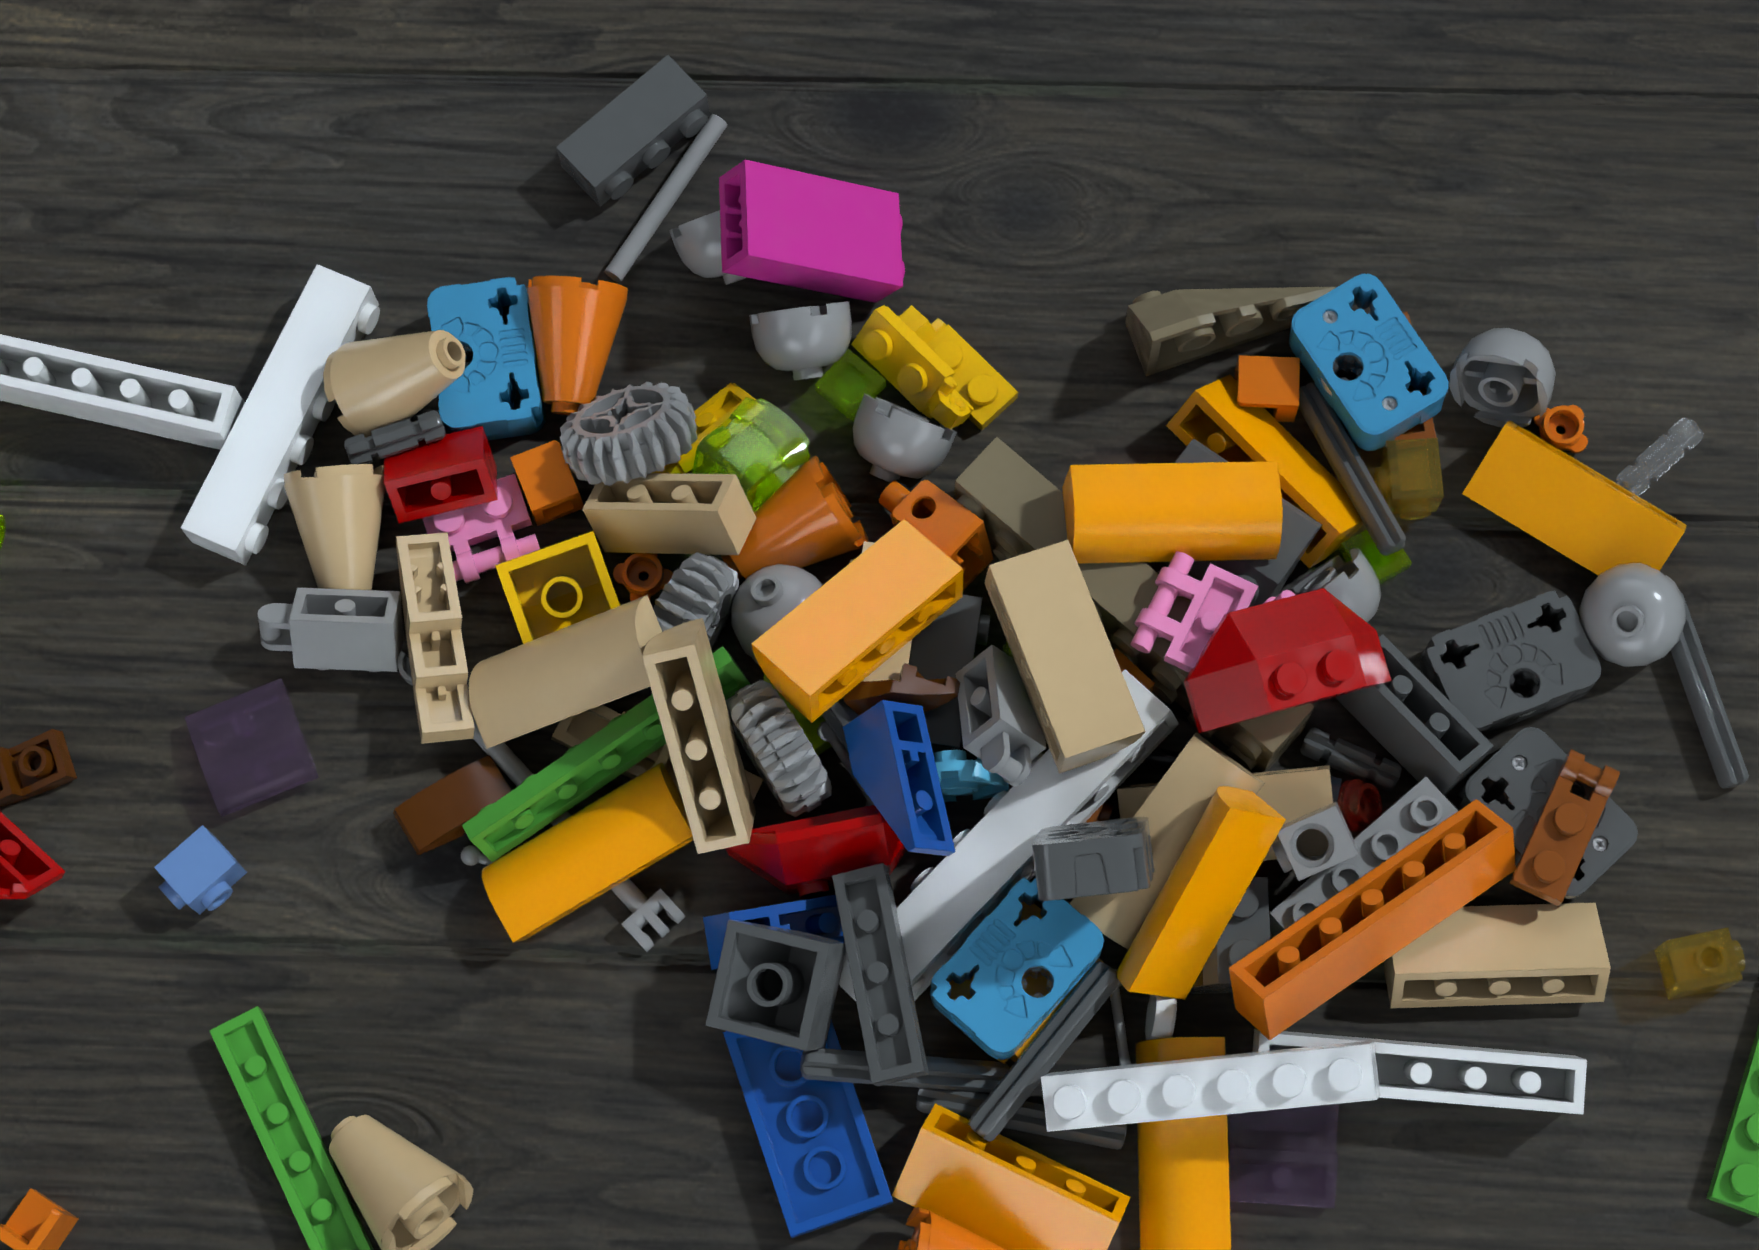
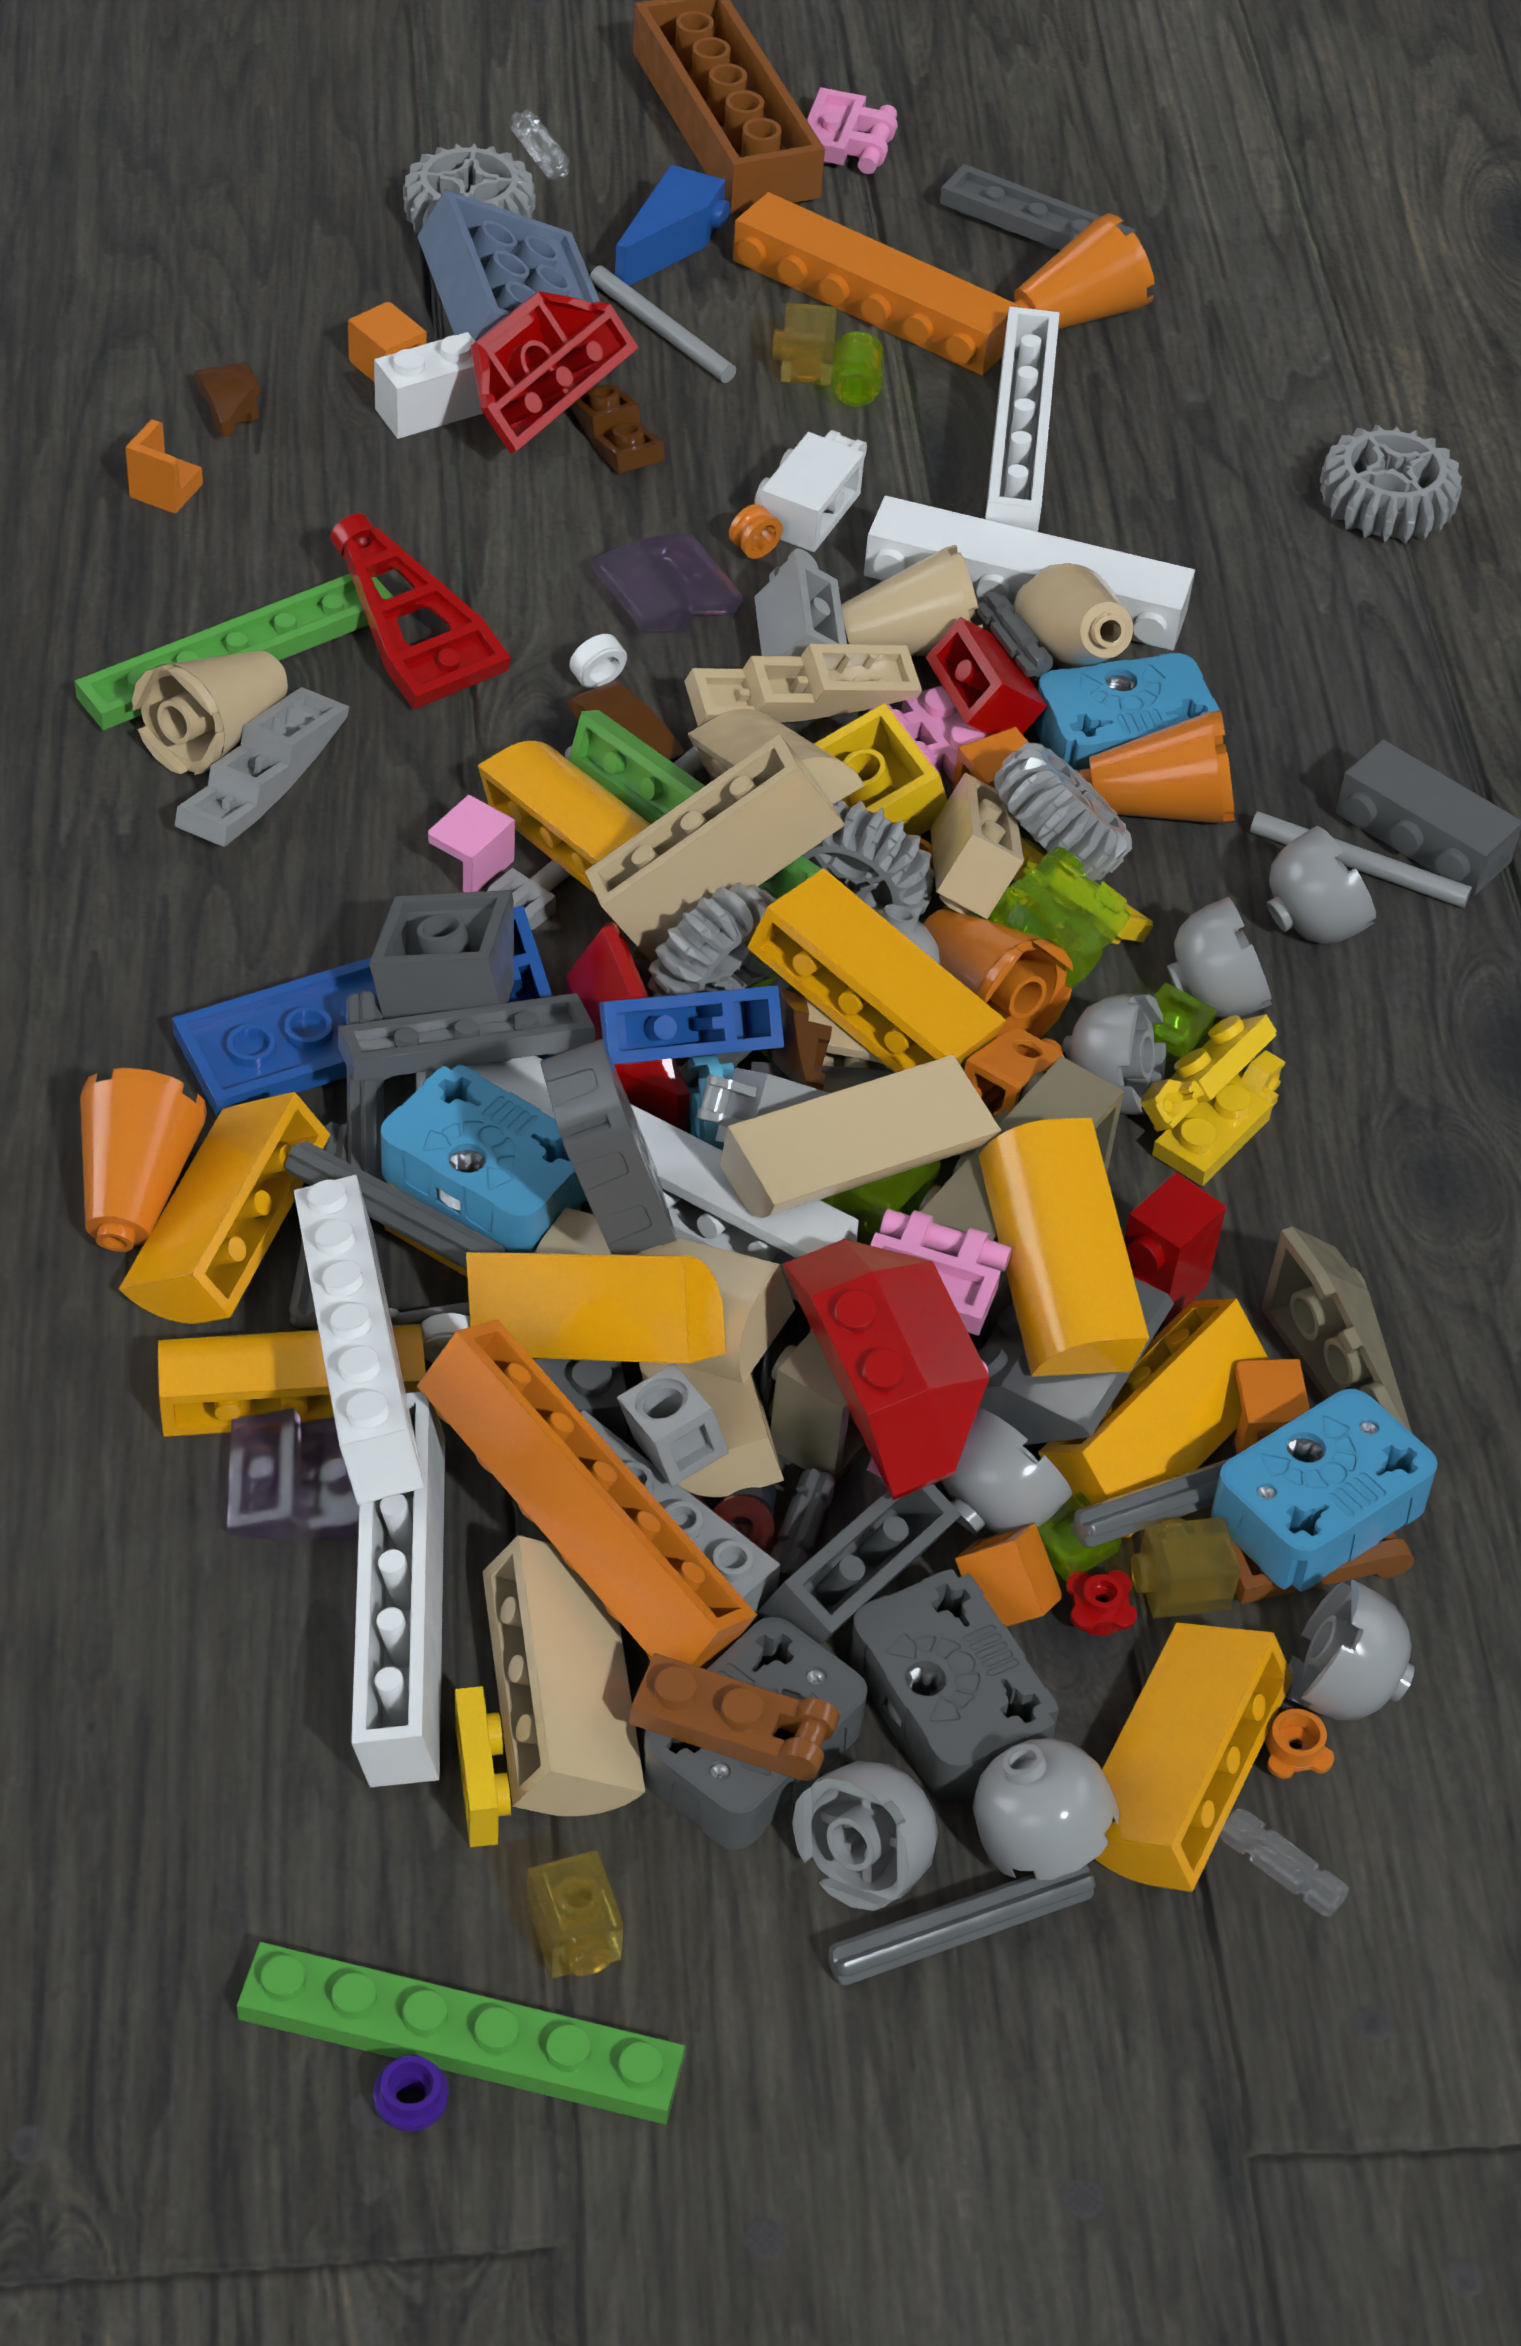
camera: 75 degrees right, 25 degrees down
medium blue brick [154,825,247,915] -> none
dark pink brick [719,160,905,303] -> none
none -> light grey slope [175,687,349,847]
none -> red plate [330,513,511,710]
none -> bright pink panel [428,795,515,892]
none -> yellow plate [455,1686,511,1847]
none -> white tile [570,634,627,688]
none -> orange bush [729,504,783,559]
none -> white brick [755,430,867,552]
none -> light grey cylinder [792,1761,938,1911]
none -> orange panel [955,1522,1062,1627]
none -> red plate [1066,1570,1137,1636]
none -> red brick [1124,1172,1227,1328]
none -> light grey gear [1320,425,1462,544]

